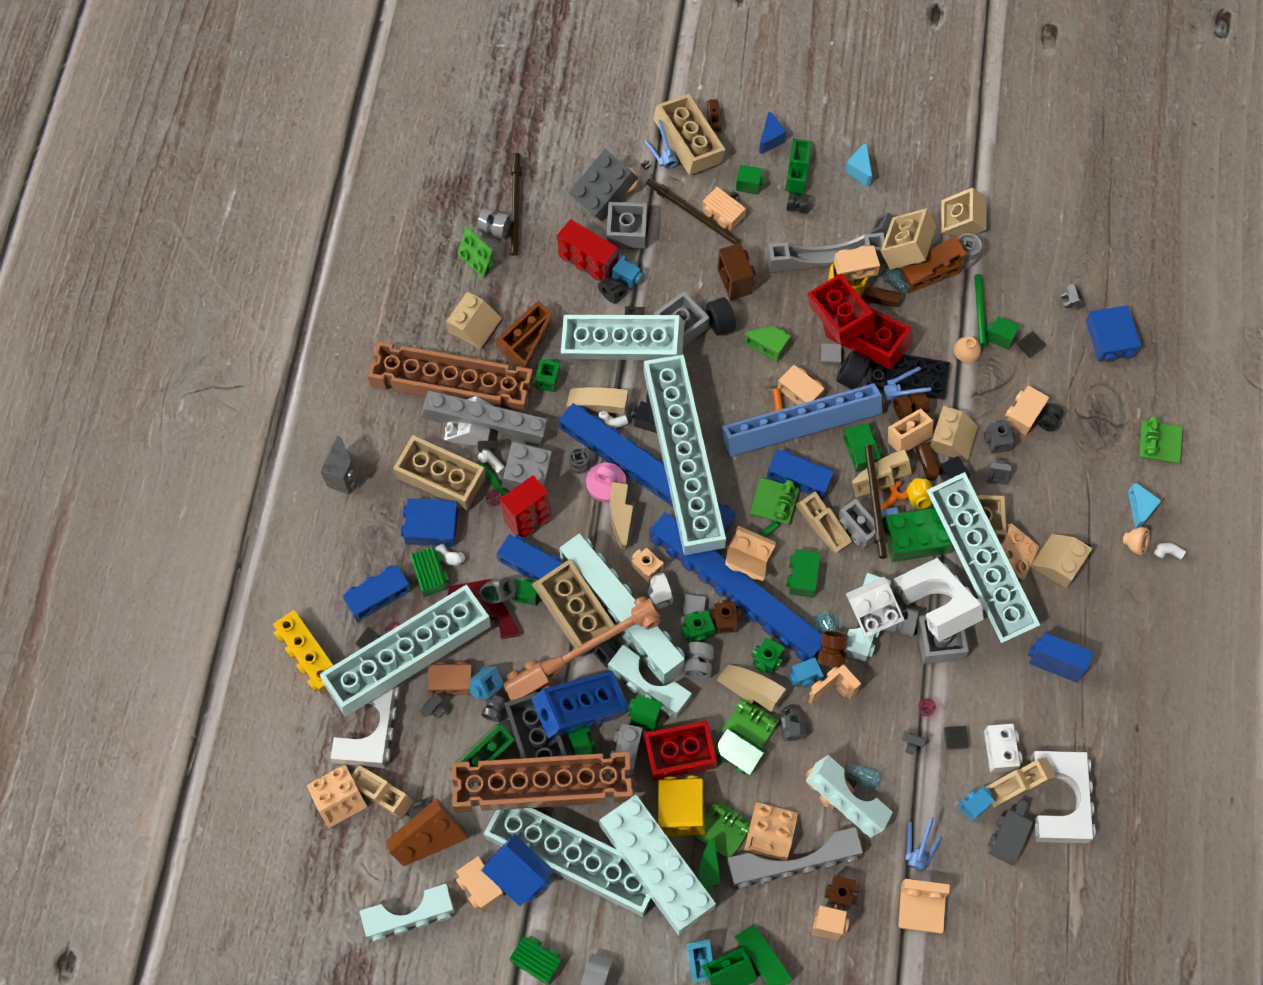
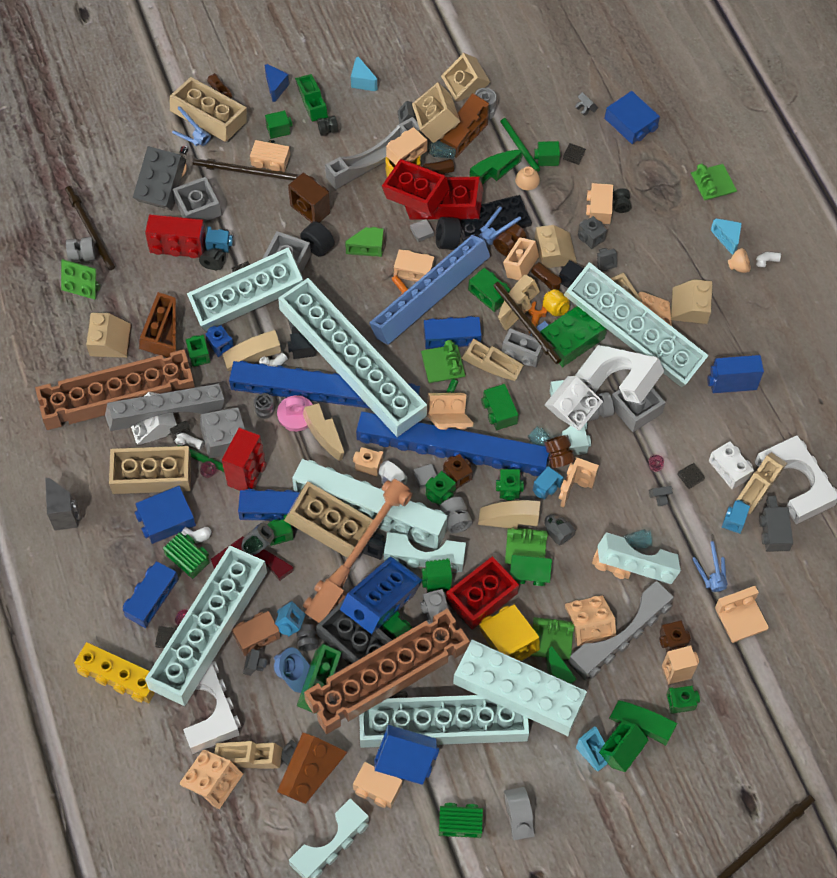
camera: 30 degrees left, 5 degrees down
none -> blue brick [205,325,234,357]
none -> medium blue piece [274,647,310,693]
none -> green slope [470,149,522,185]
none -> green brick [666,685,700,714]

